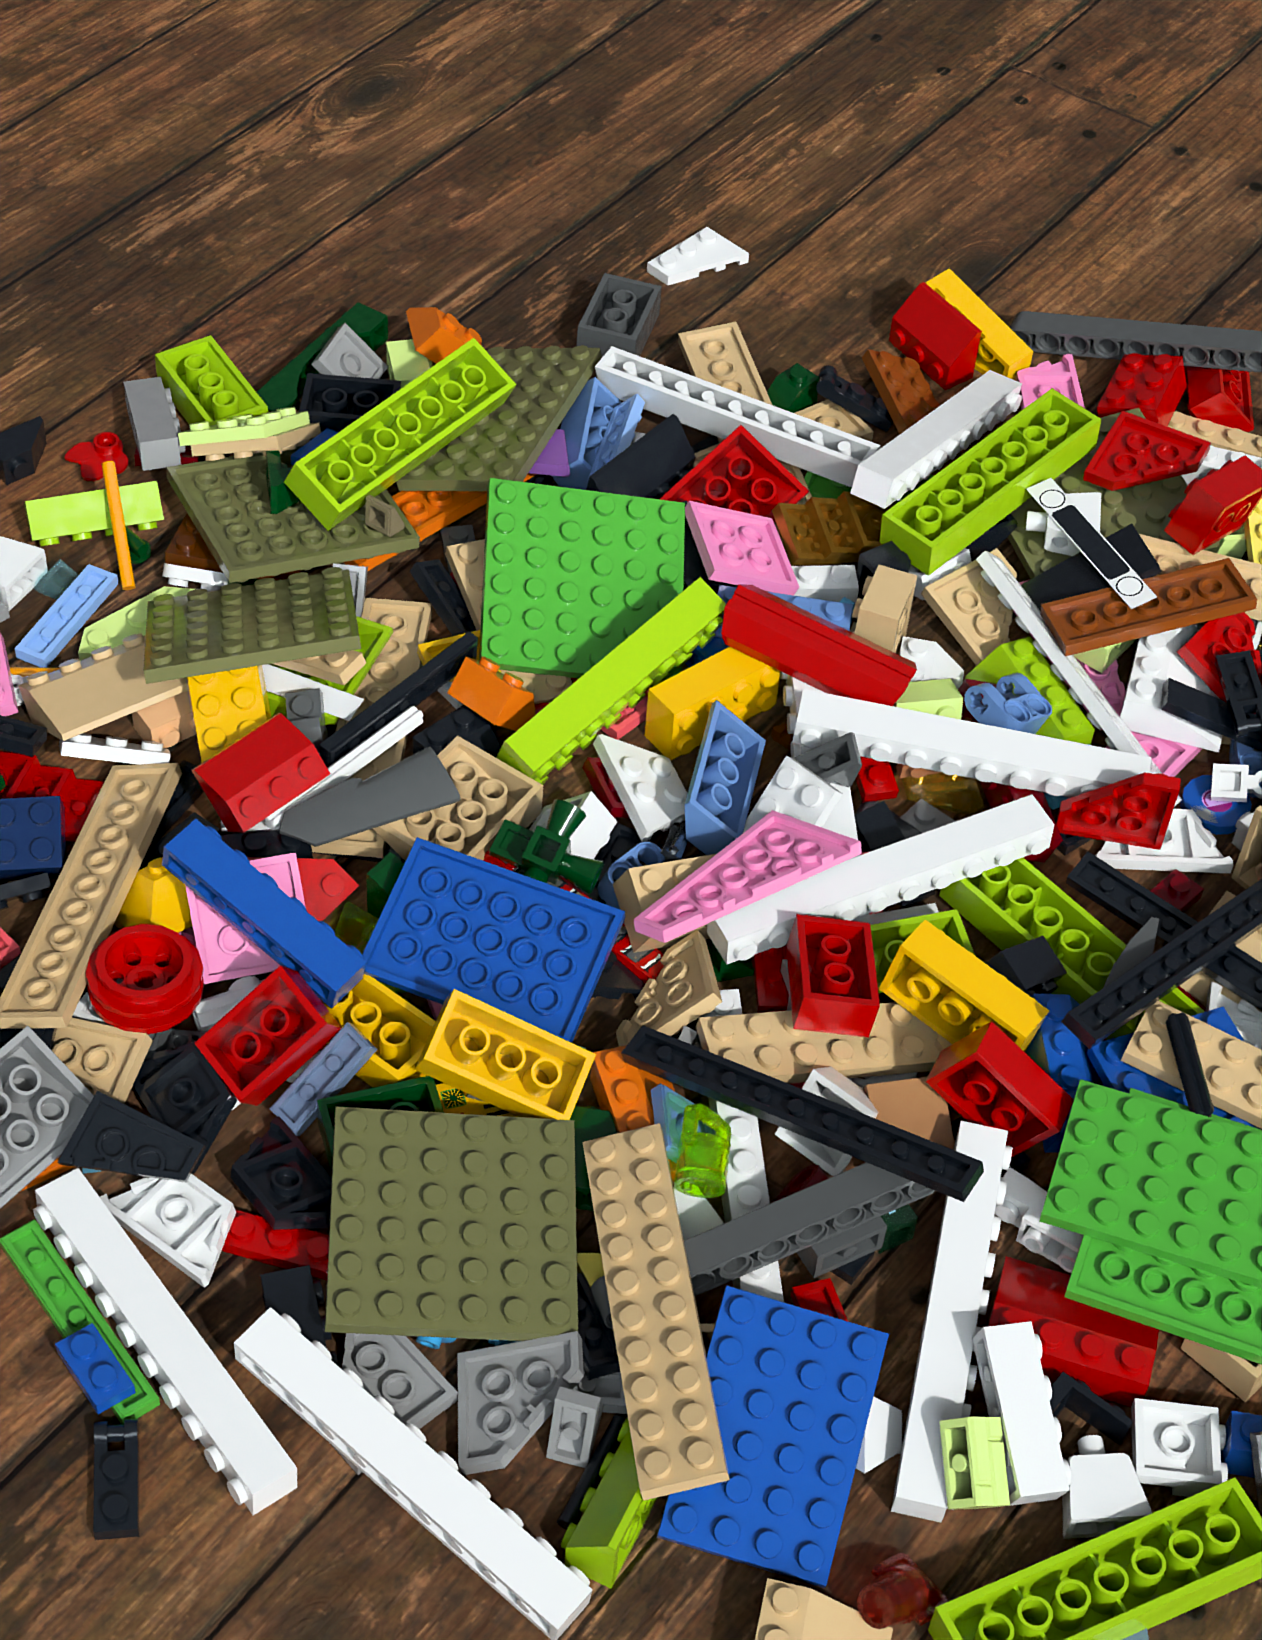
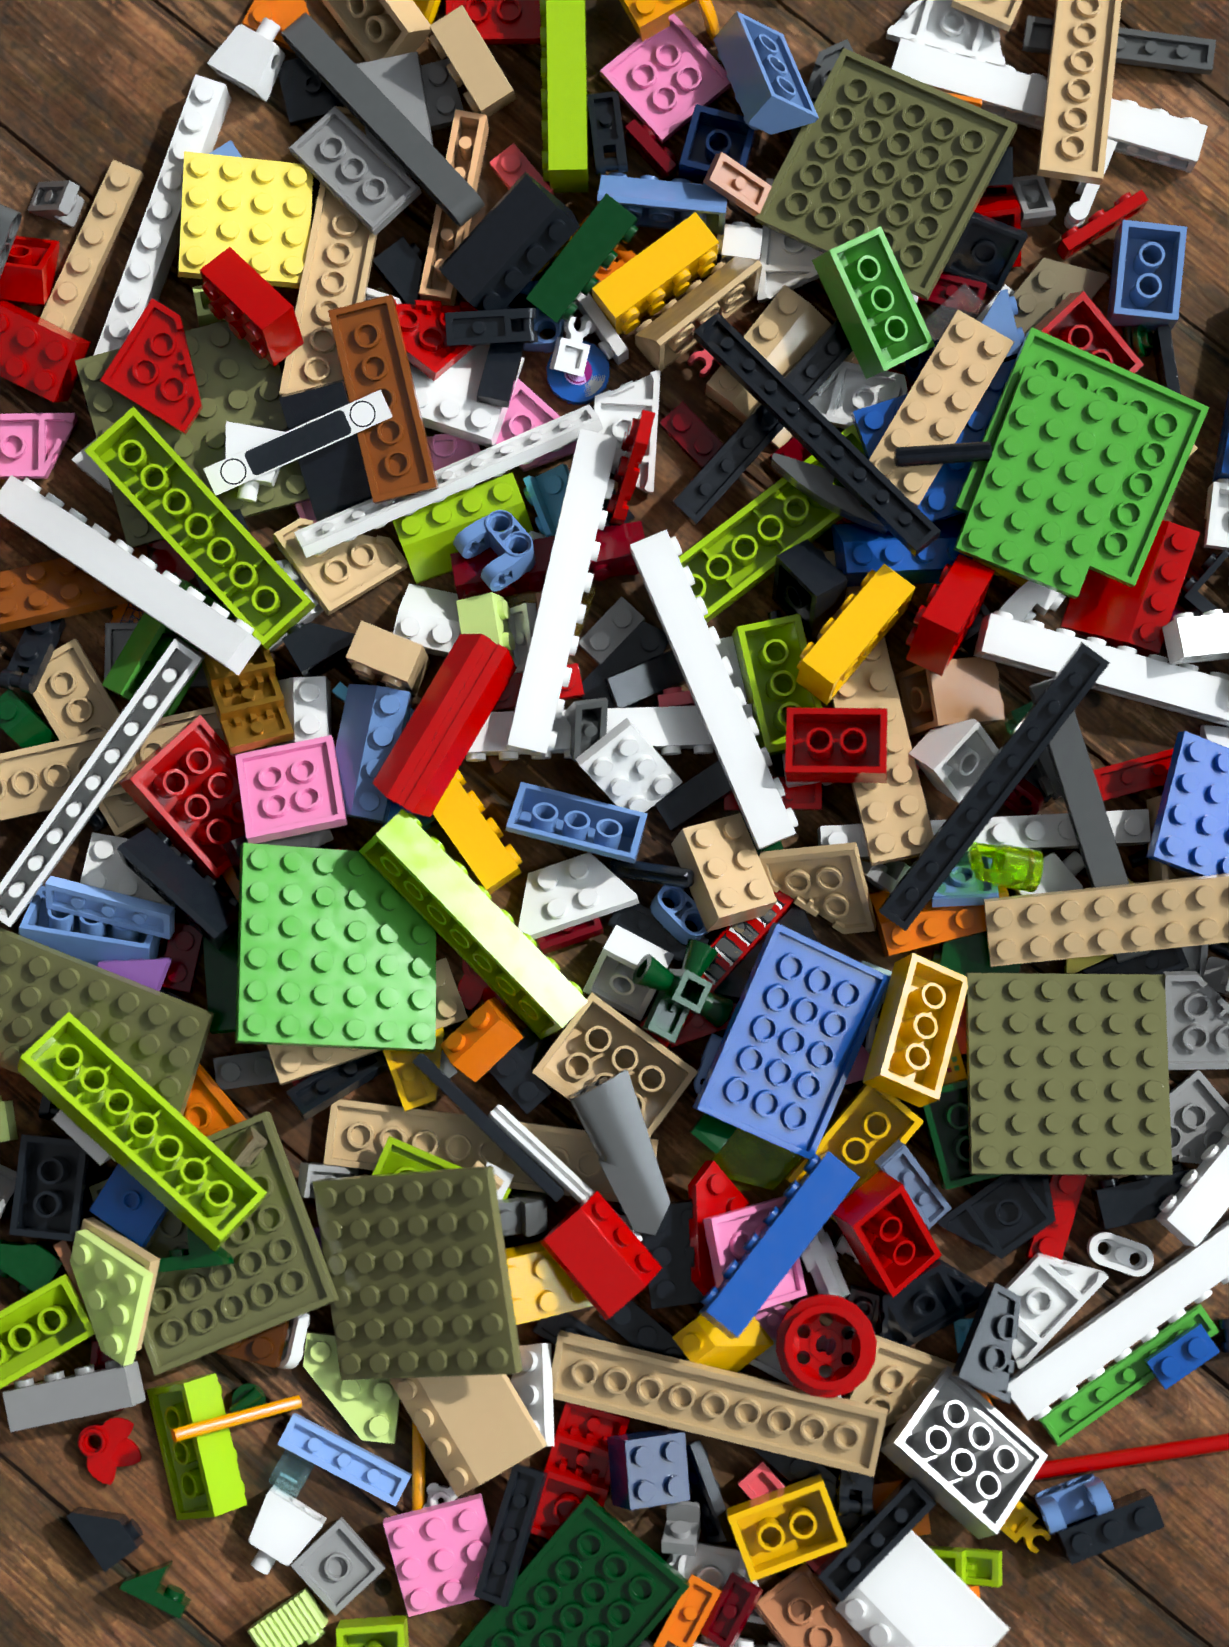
camera: 80 degrees left, 35 degrees up
bright pink wing [634,810,862,943] -> none
none -> white plate [1087,1231,1154,1277]

